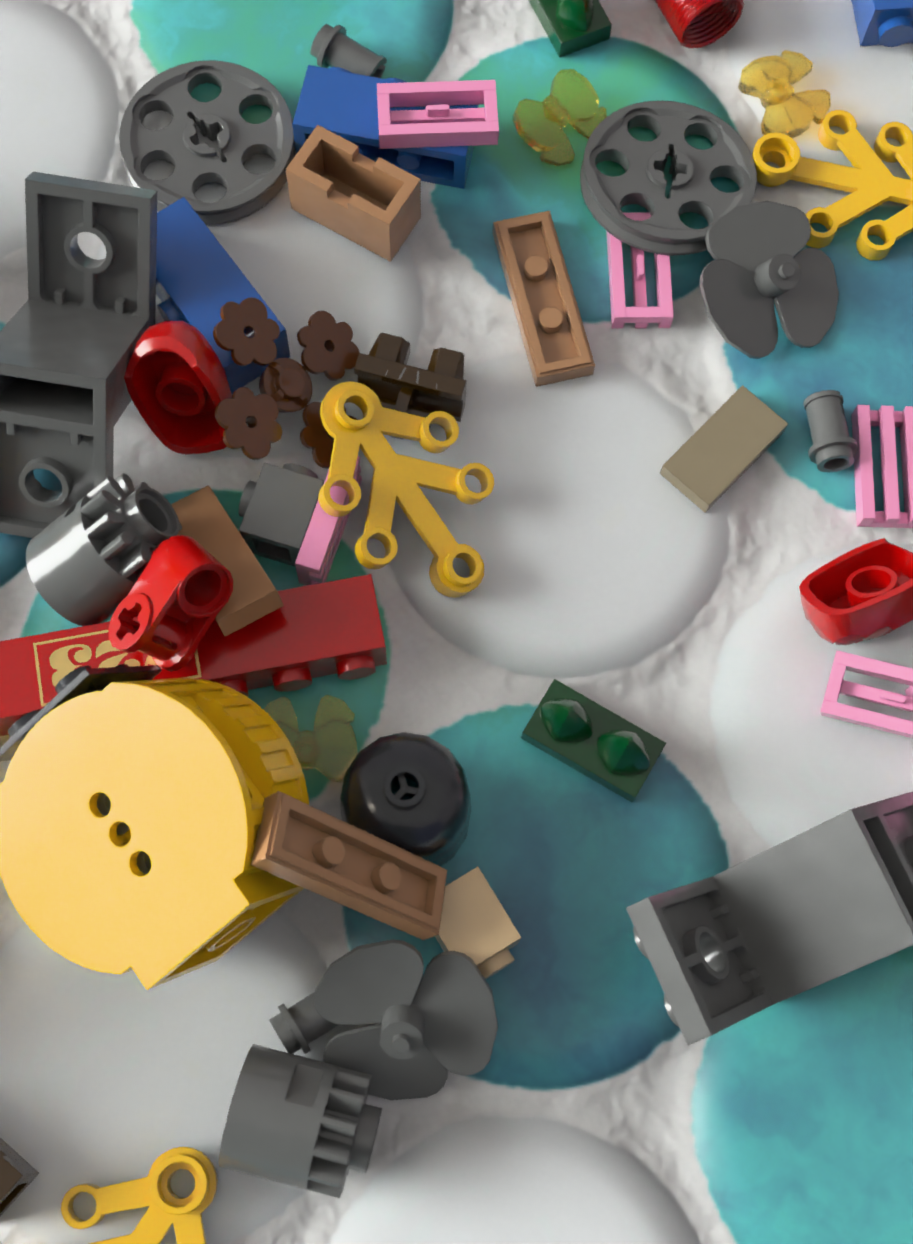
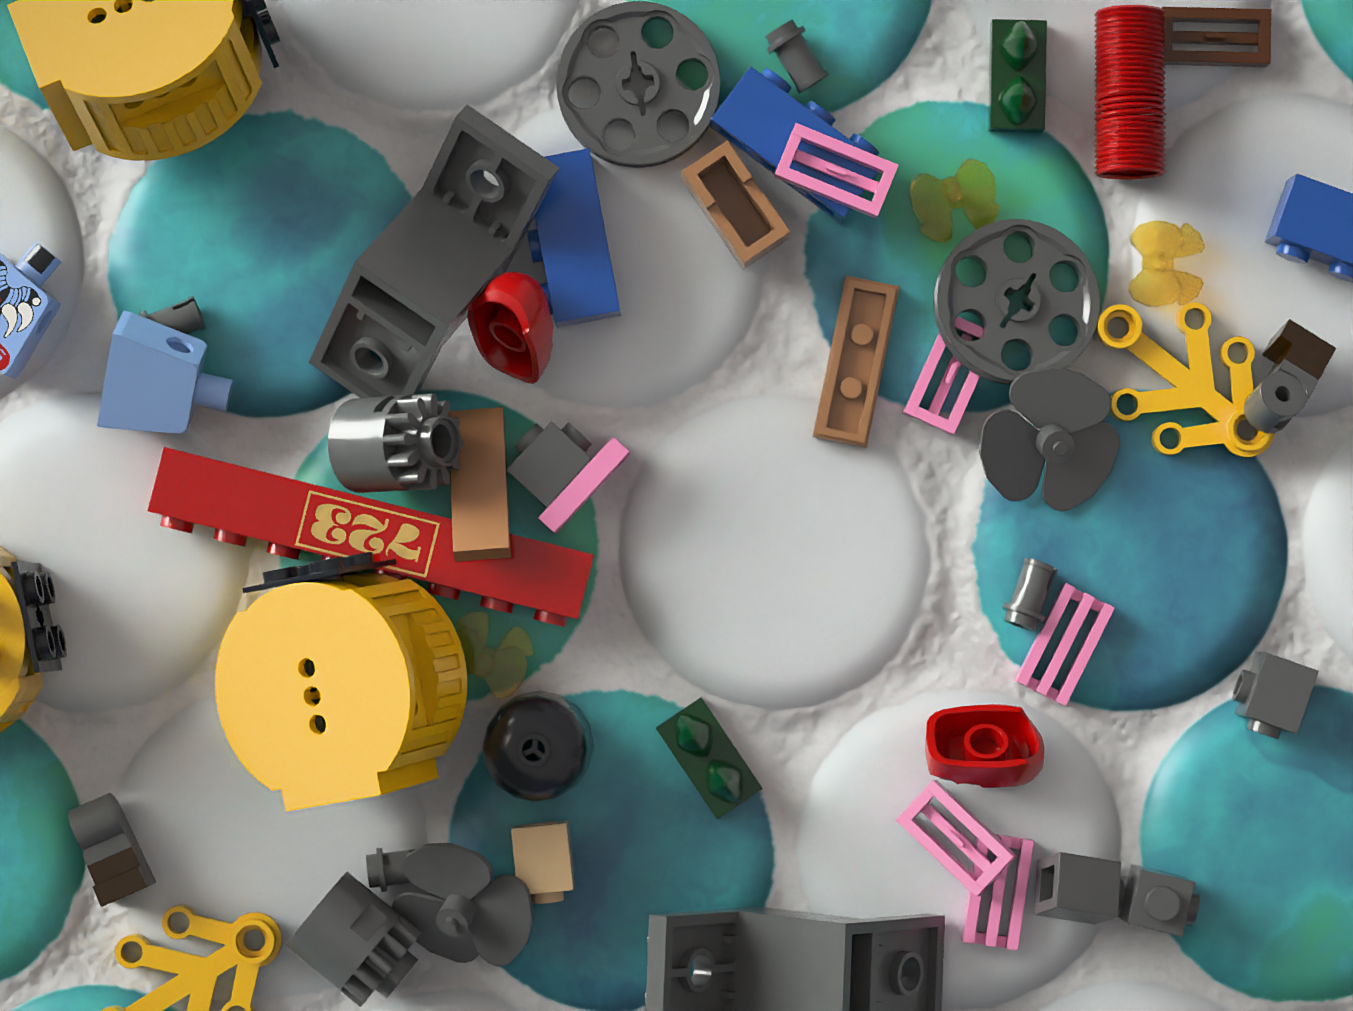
camera: 35 degrees right, 15 degrees up
red piece [109,535,234,671] -> none
reddish brown plant [213,297,360,469] -> none
medium nougat tile [251,791,447,940] -> none
yellow plant [318,381,494,598] -> none
dark brown hips [354,332,467,440] -> none
dark tan tile [660,385,788,513] -> none

